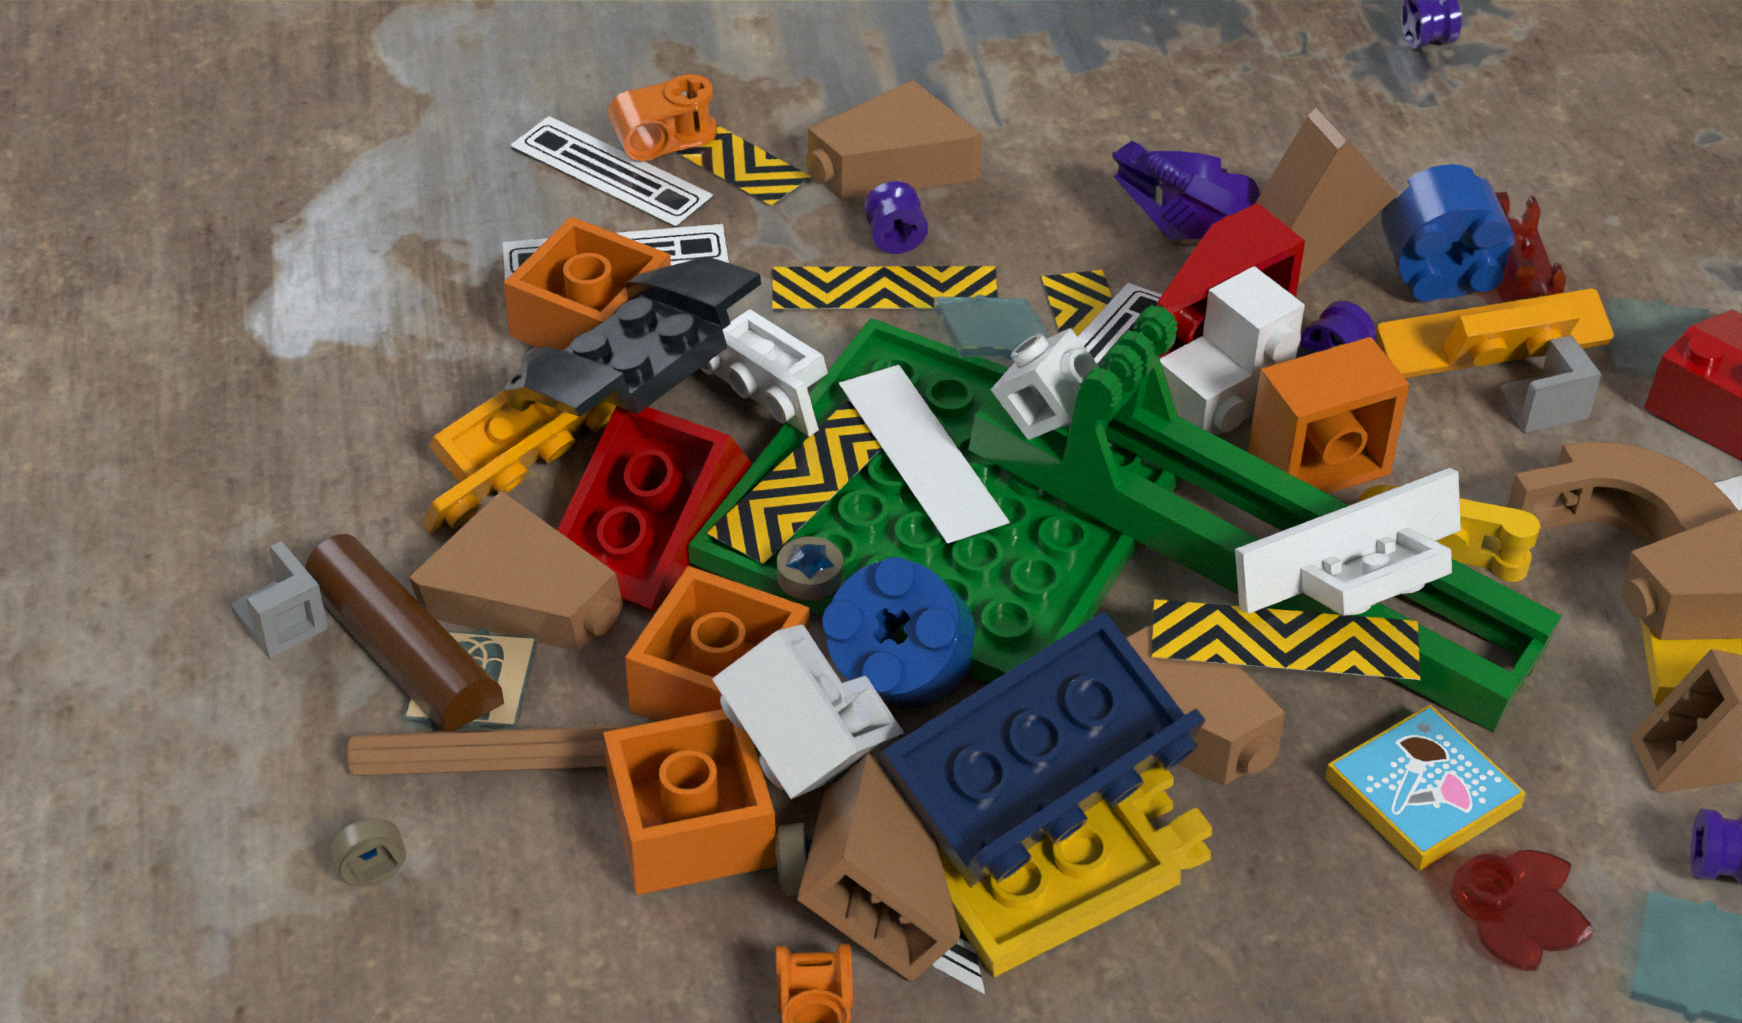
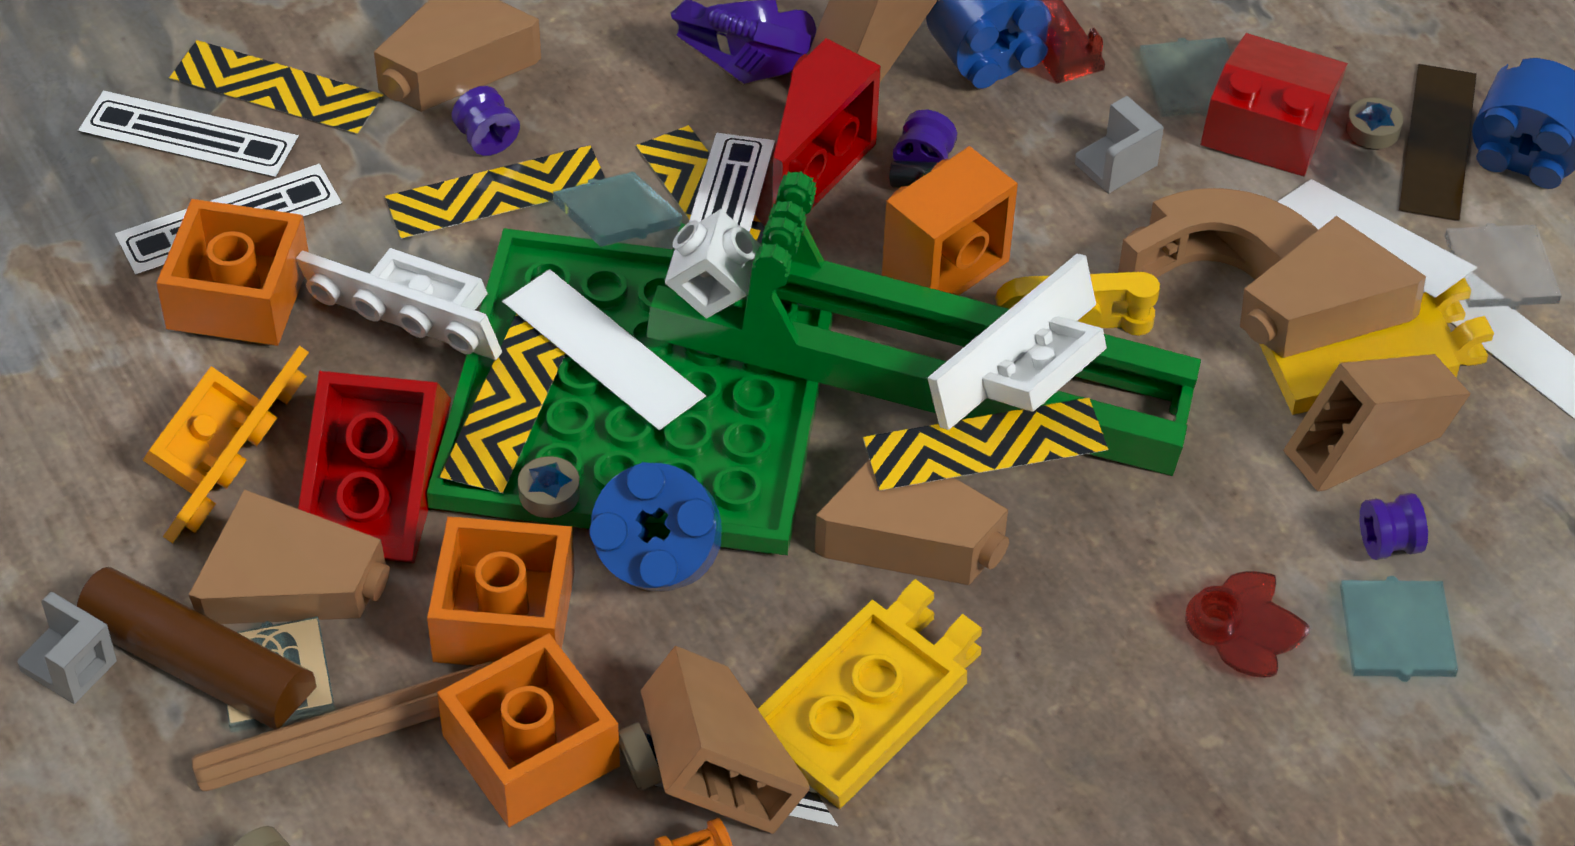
camera: 20 degrees left, 5 degrees up
black piece [504,256,762,417] -> none
orange piece [607,74,717,162] -> none
white brick [712,624,904,799] -> none
dark blue bracket [878,611,1206,888] -> none
white brick [1160,266,1305,436] -> none
tile [1325,705,1526,871] -> none
light orange bracket [1376,288,1614,378] -> none

